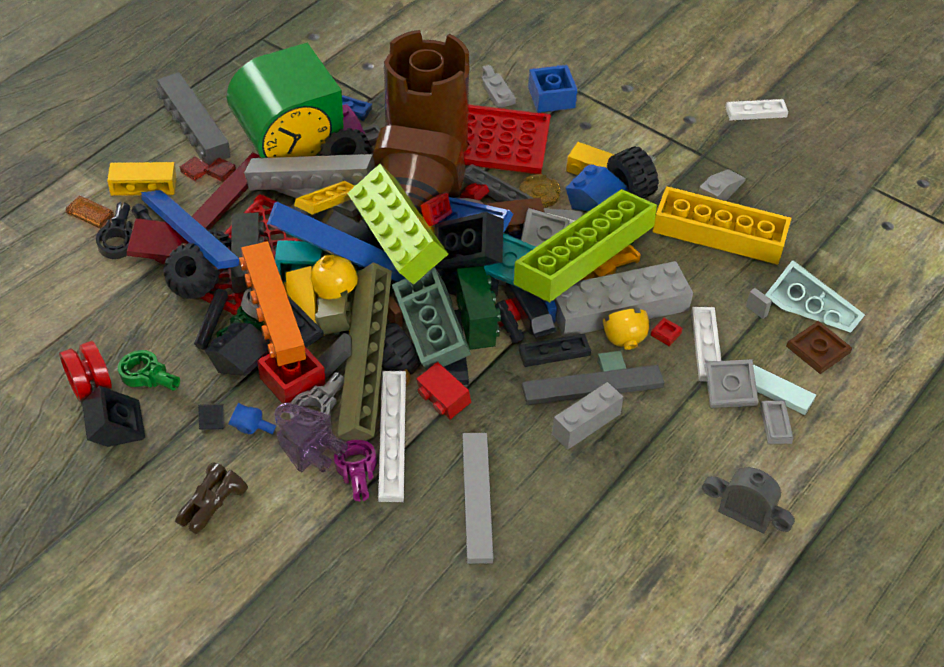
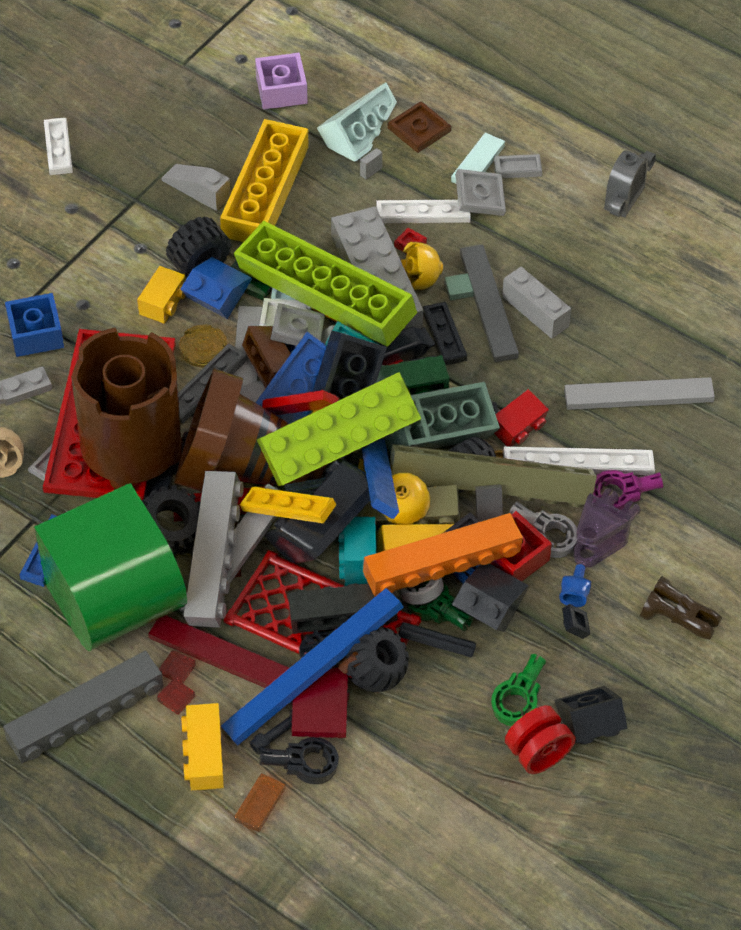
camera: 90 degrees left, 5 degrees up
none -> lavender brick [255,53,307,109]

